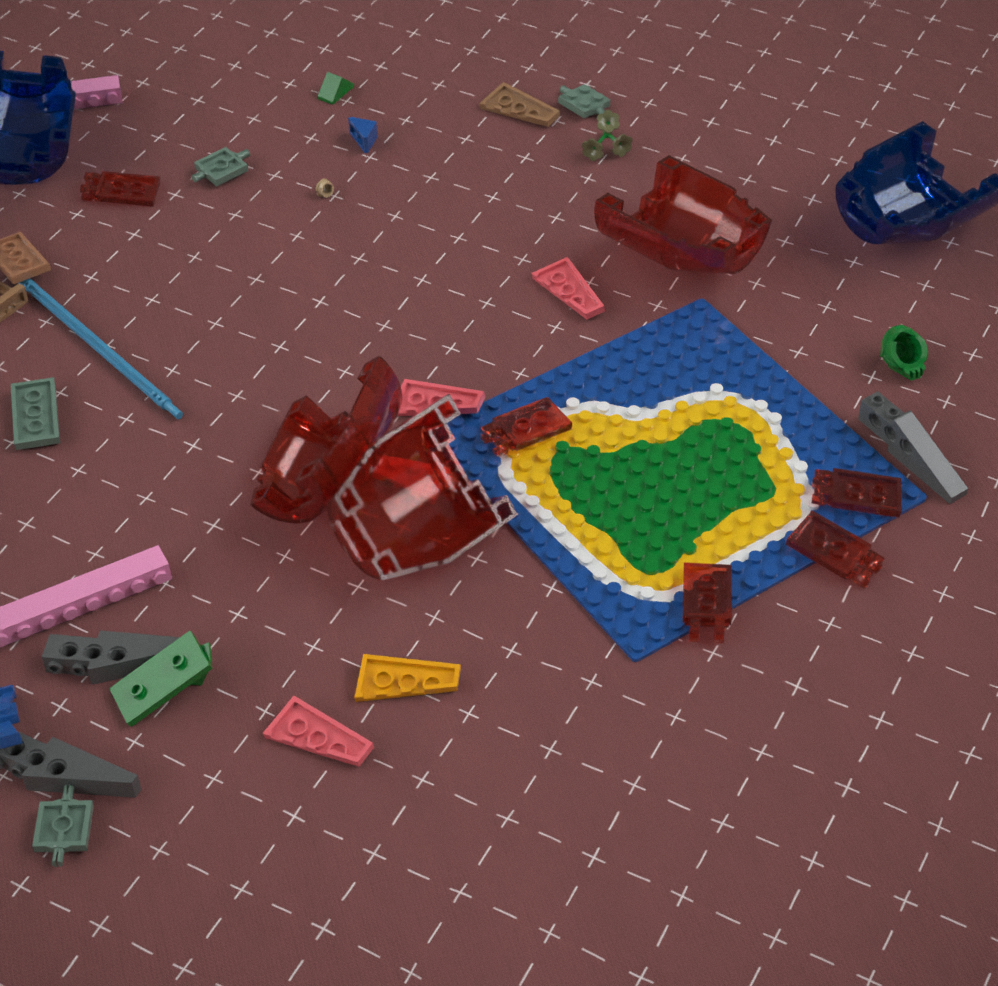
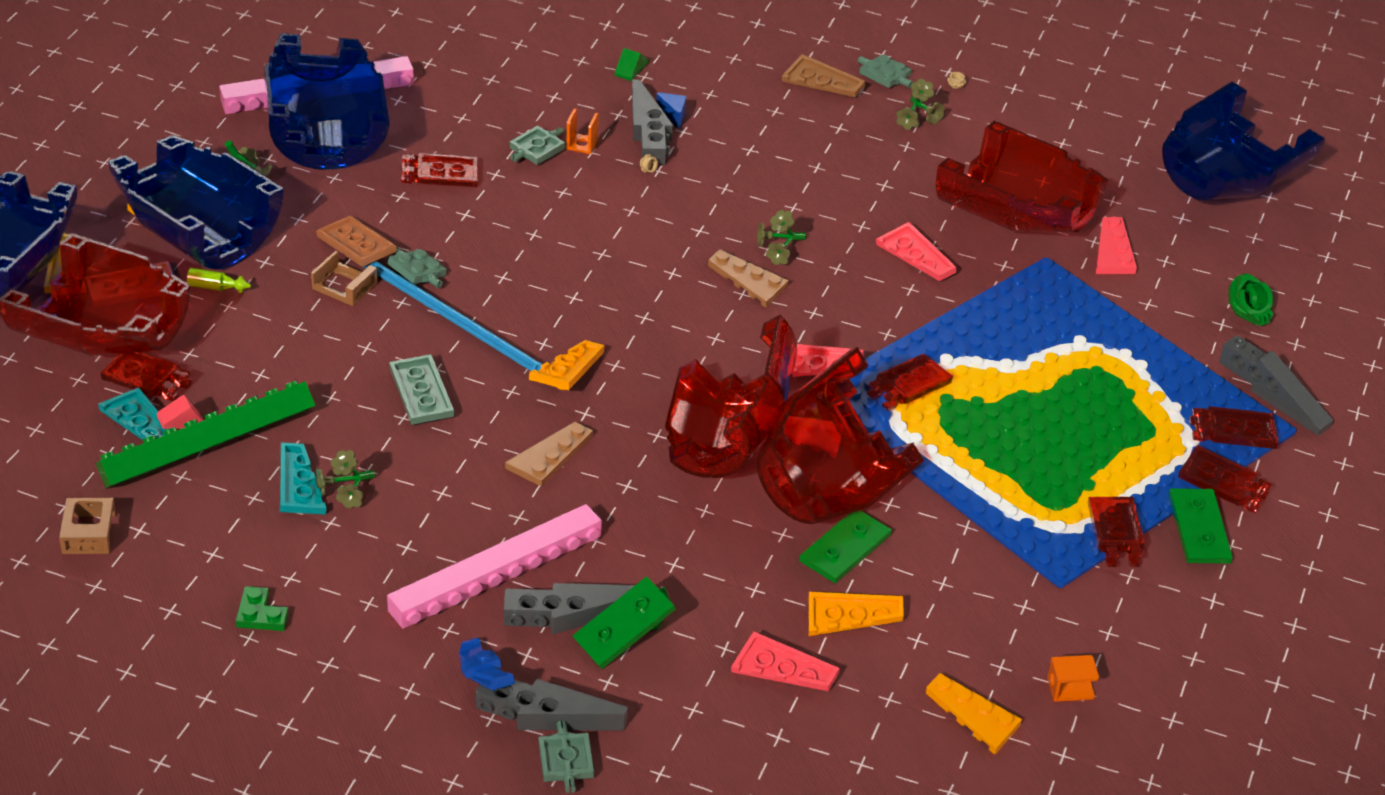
camera: 10 degrees left, 5 degrees down
none -> sand green plate [388,246,447,289]
none -> medium nougat wing [505,422,593,487]
none -> light orange wing [529,340,604,390]
none -> orange piece [566,108,599,154]
none -> dark grey brick [632,80,673,165]
none -> medium nougat wing [708,249,789,308]
none -> olive plant [757,210,806,265]
none -> green plate [799,508,892,584]
none -> light orange wing [926,673,1022,755]
none -> tan plate [947,72,966,89]
none -> orange piece [1047,655,1099,702]
none -> coral wing [1096,217,1137,274]
none -> green plate [1168,488,1233,564]

